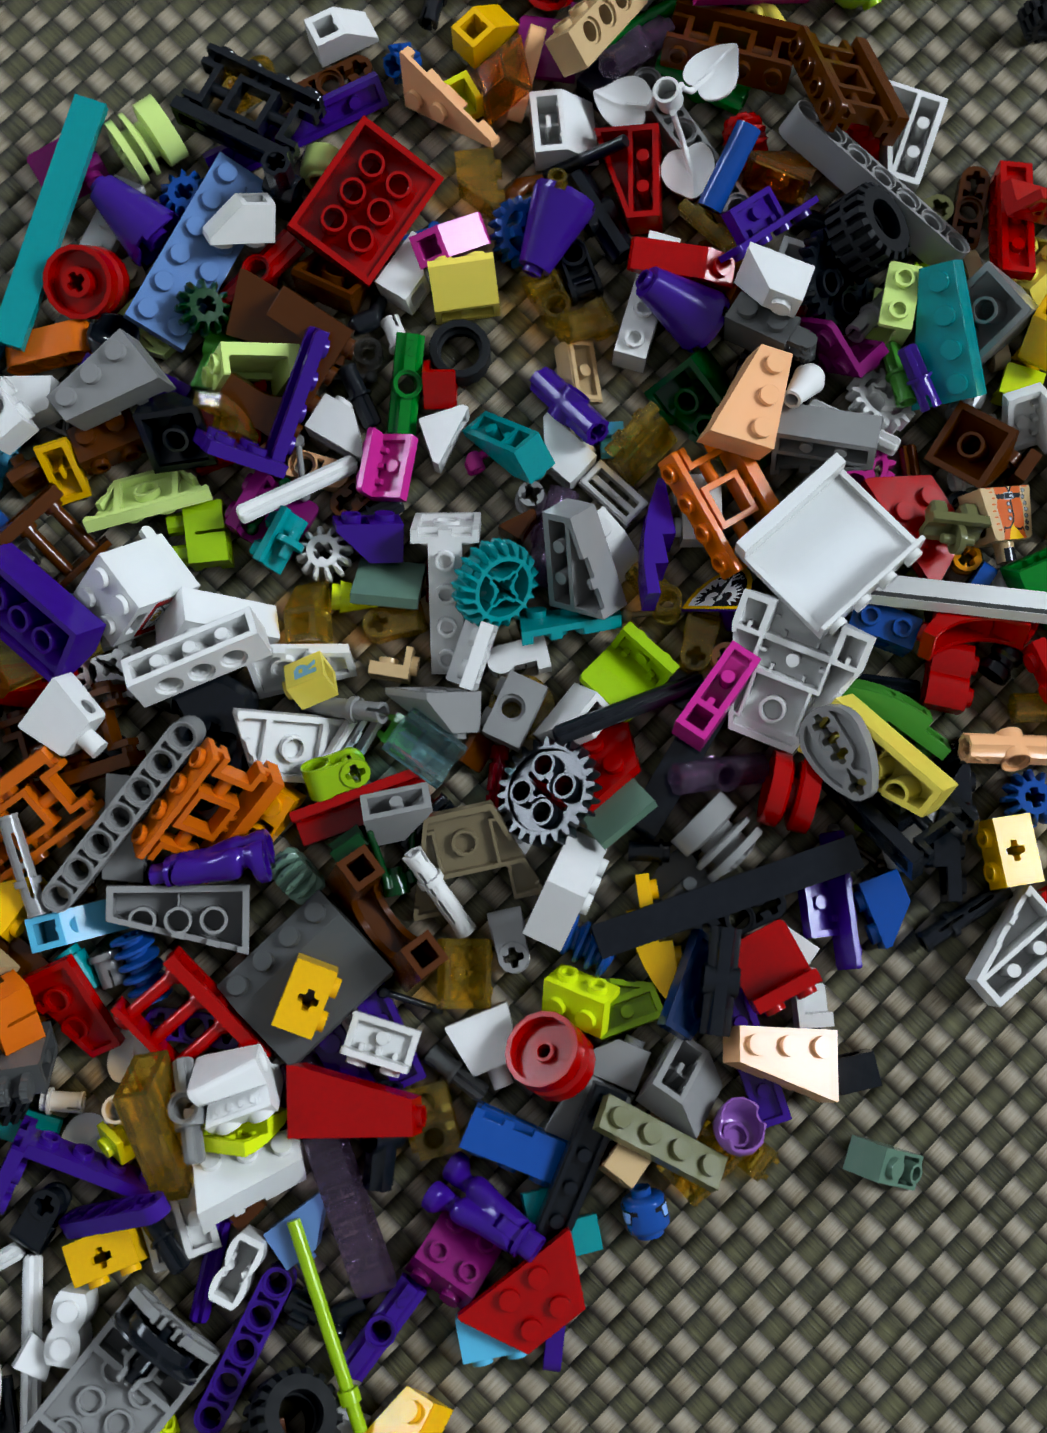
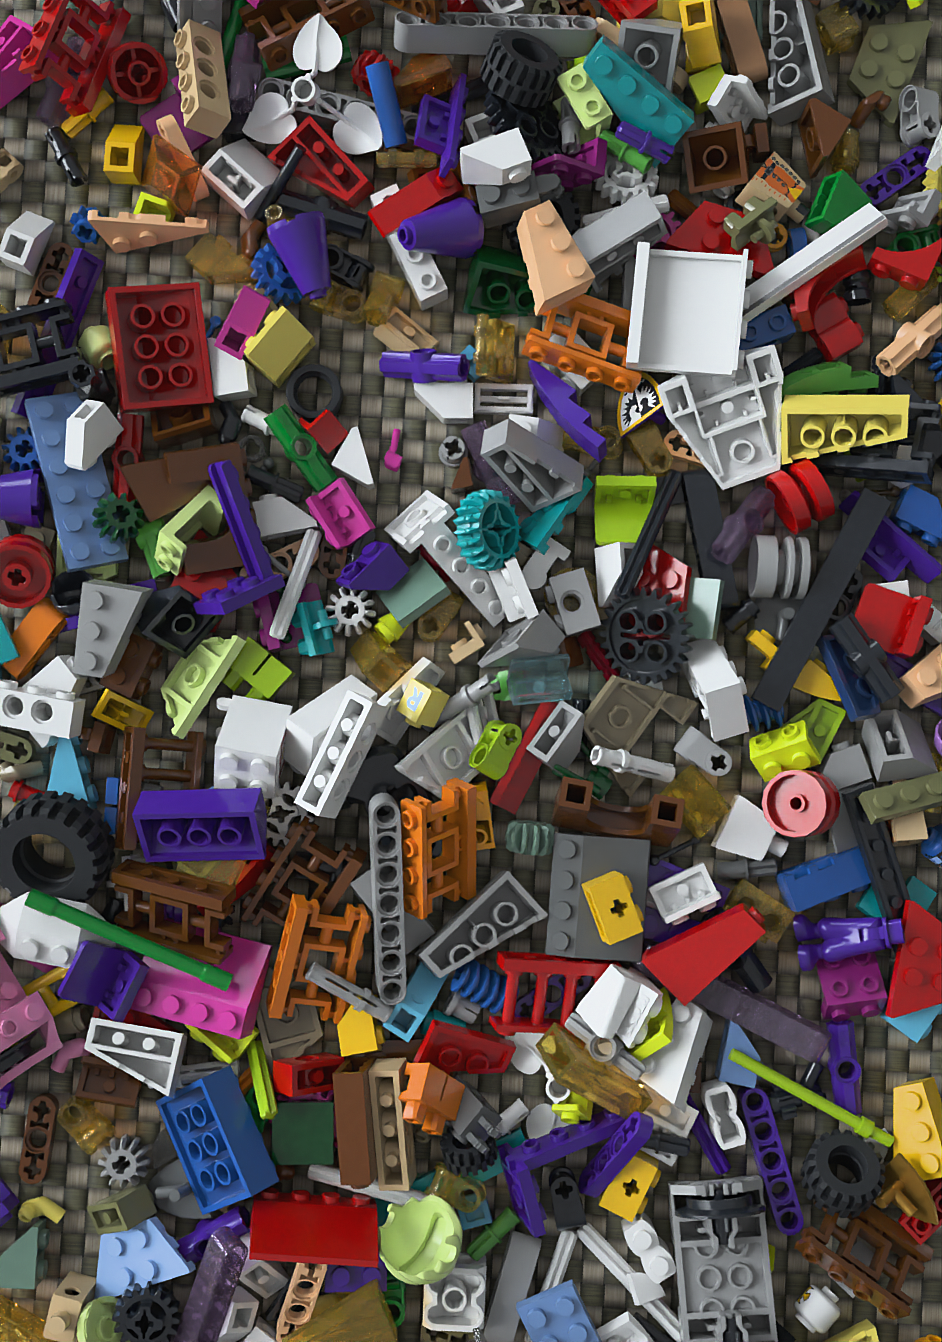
camera: 45 degrees left, 5 degrees up
white torso [18,672,108,758] -> none
dark purple piece [148,829,275,887] -> none
clear yellow slope [193,391,259,442] -> none
dark green slope [328,824,369,863] -> none
teal slope [462,411,555,484] -> none
dark pink slope [672,640,761,752] -> none
white cone [784,363,825,409] -> none
light grey piece [799,704,879,801] -> none

